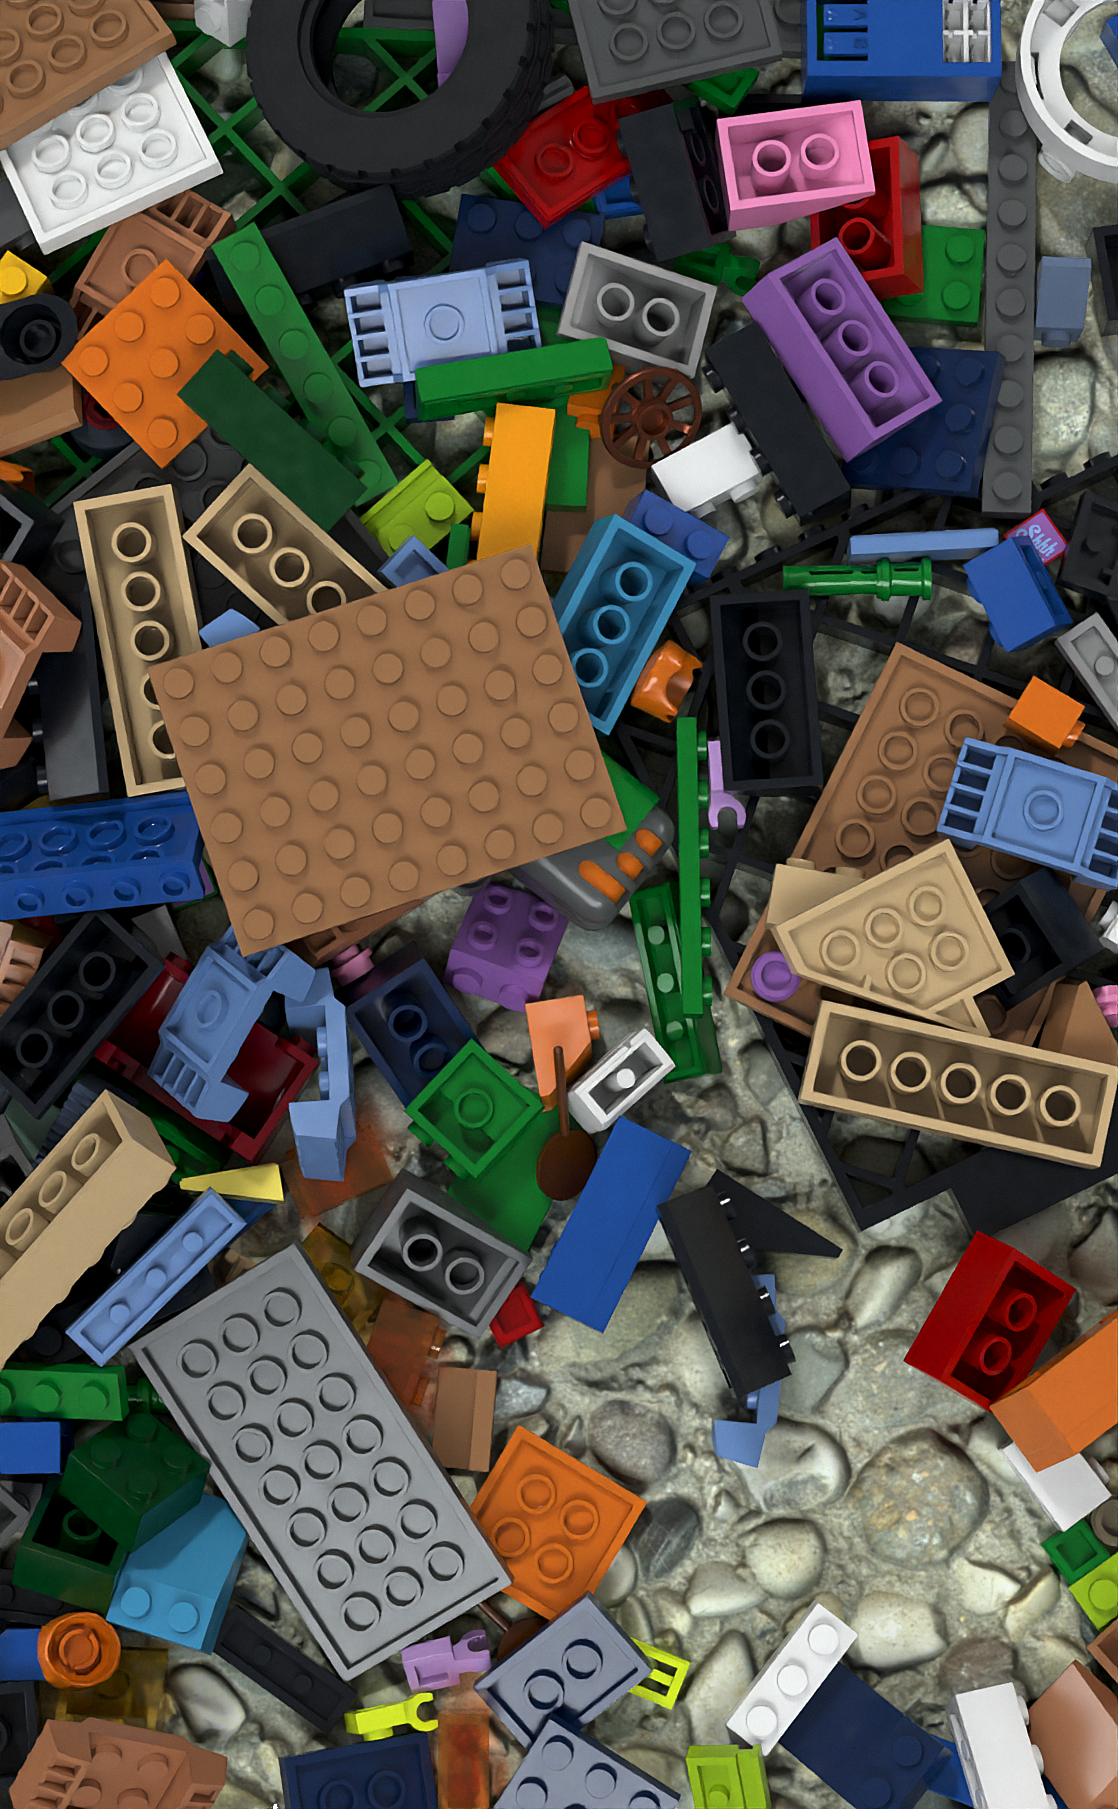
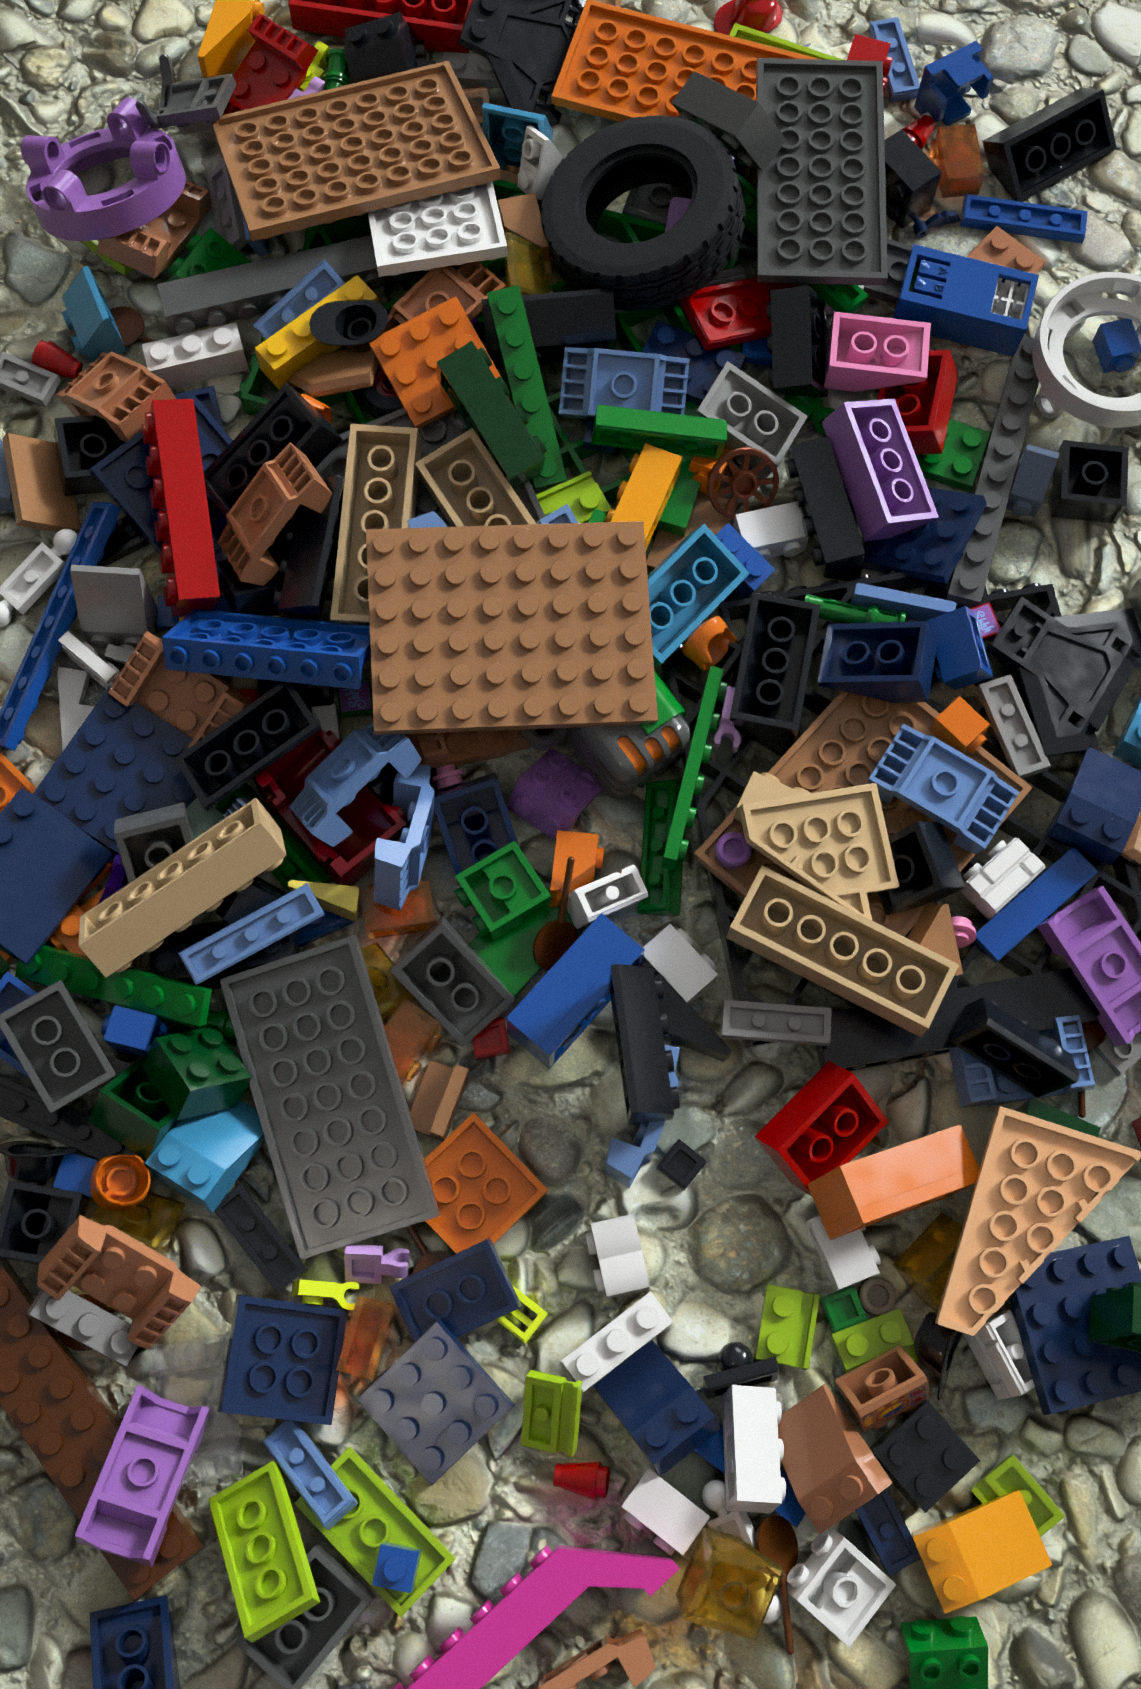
camera: 10 degrees right, 10 degrees down
none -> medium nougat slope [498,193,549,266]
none -> clear yellow slope [504,232,555,295]
none -> white brick [585,1214,650,1299]
none -> white brick [642,924,718,1005]
none -> black tile [656,1139,707,1191]
none -> black tile [703,1342,779,1399]
none -> light grey plate [721,1000,832,1046]
none -> lime plate [754,1284,820,1370]
none -> dark blue slope [817,621,937,703]

